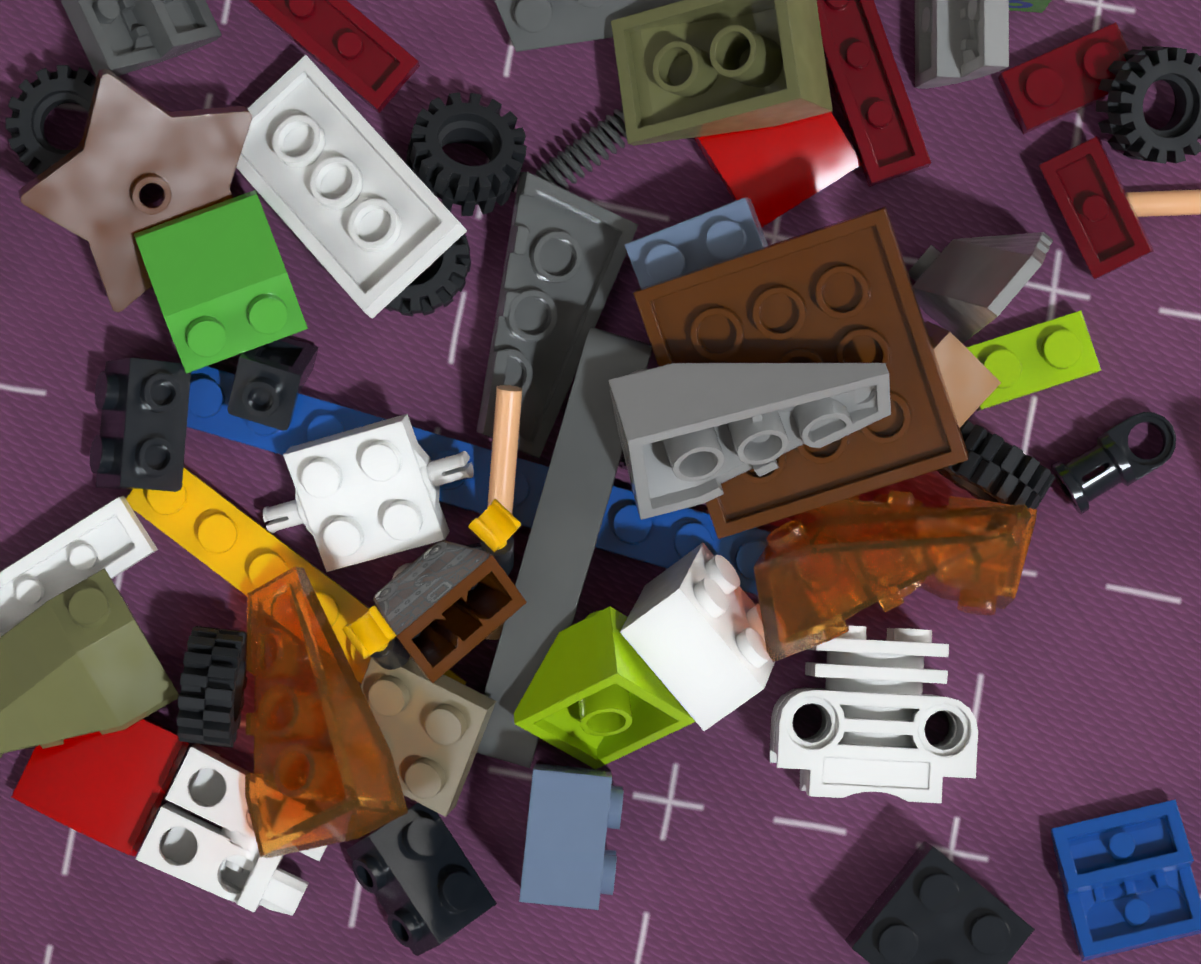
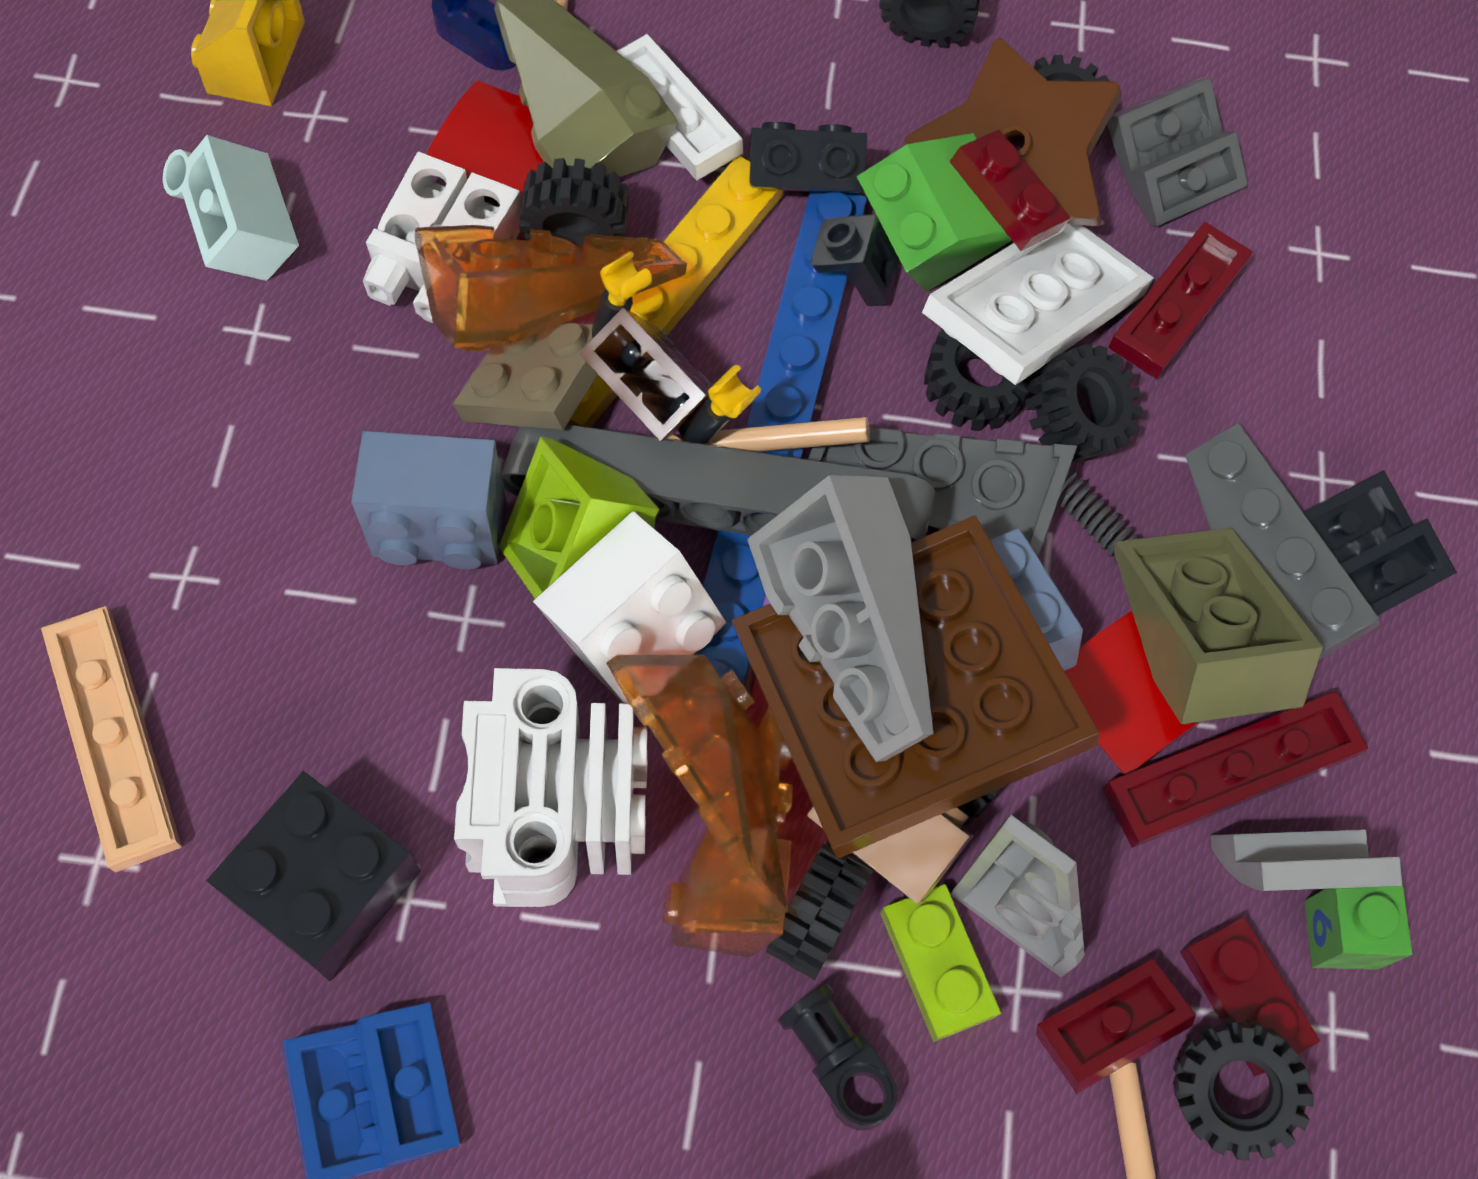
camera: 85 degrees right, 20 degrees down
white plate [263,414,474,572] -> none
black bracket [347,802,497,956] -> none
none -> dark red plate [949,130,1070,251]

